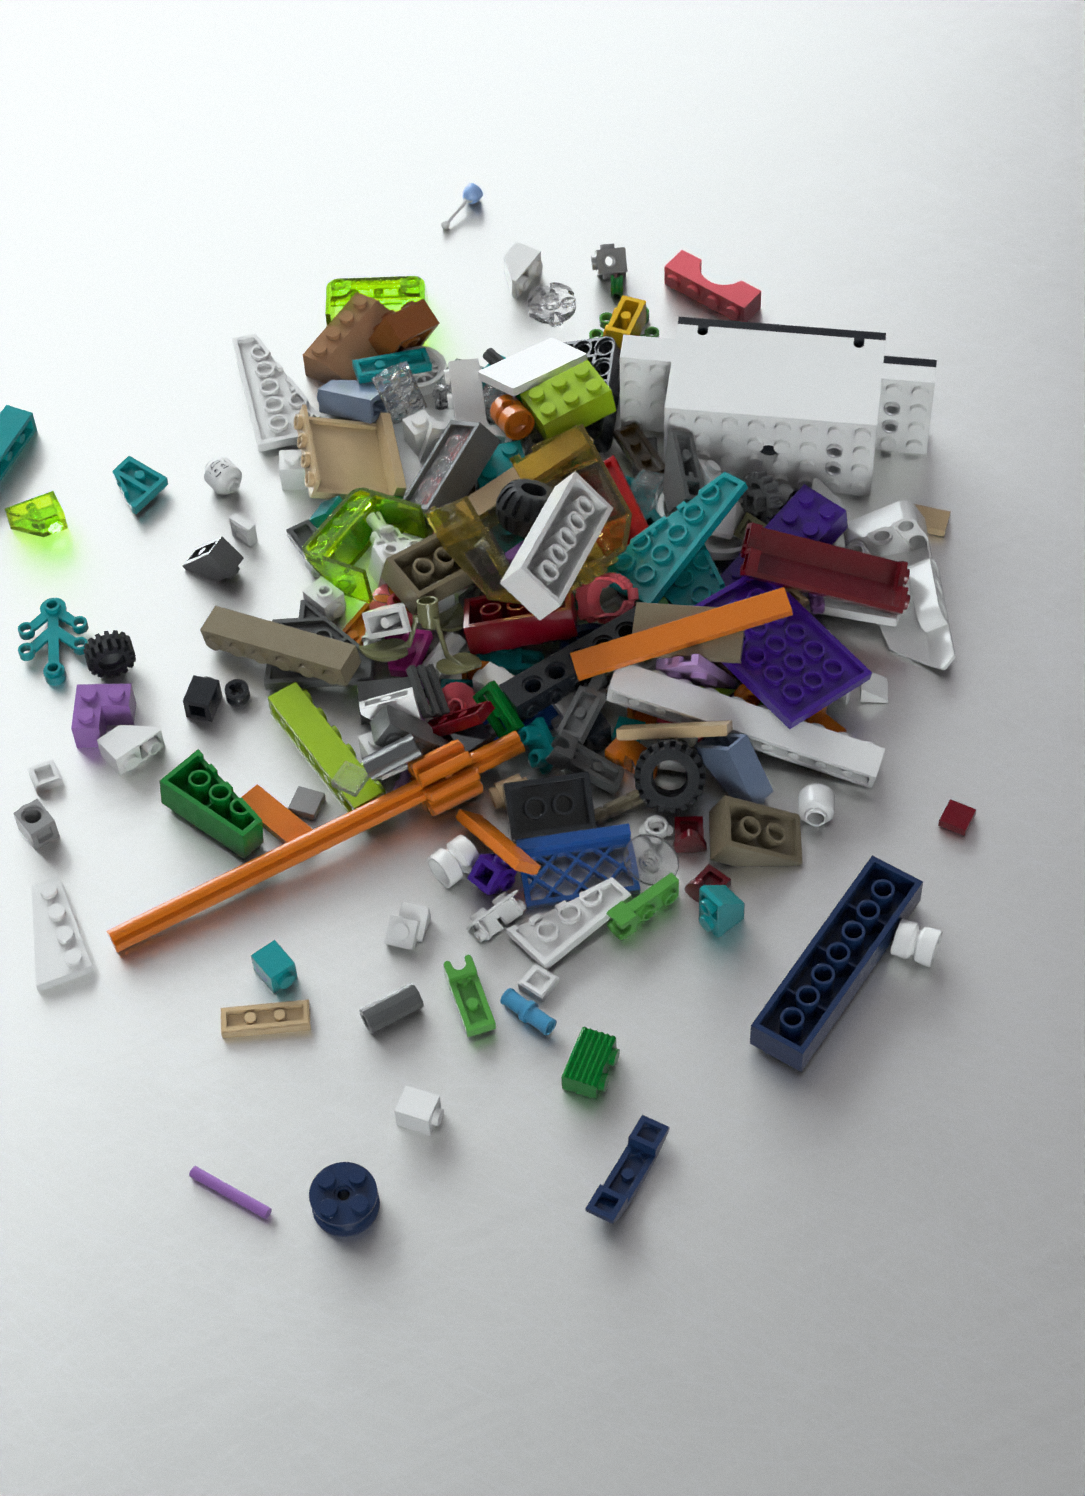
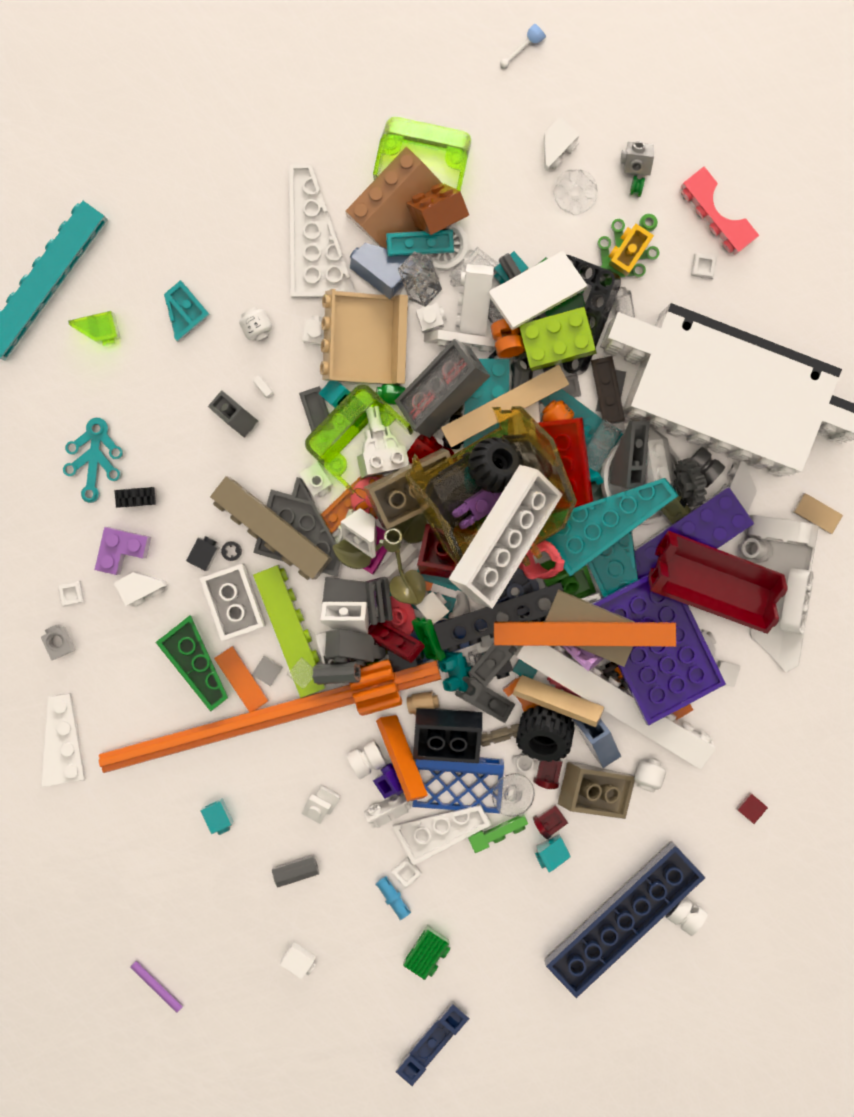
camera: 10 degrees right, 35 degrees up
tan tile [221,999,311,1038] -> none
dark blue wheel [309,1162,380,1237] -> none
bright green plate [443,955,496,1037] -> none
none -> white brick [200,563,266,641]

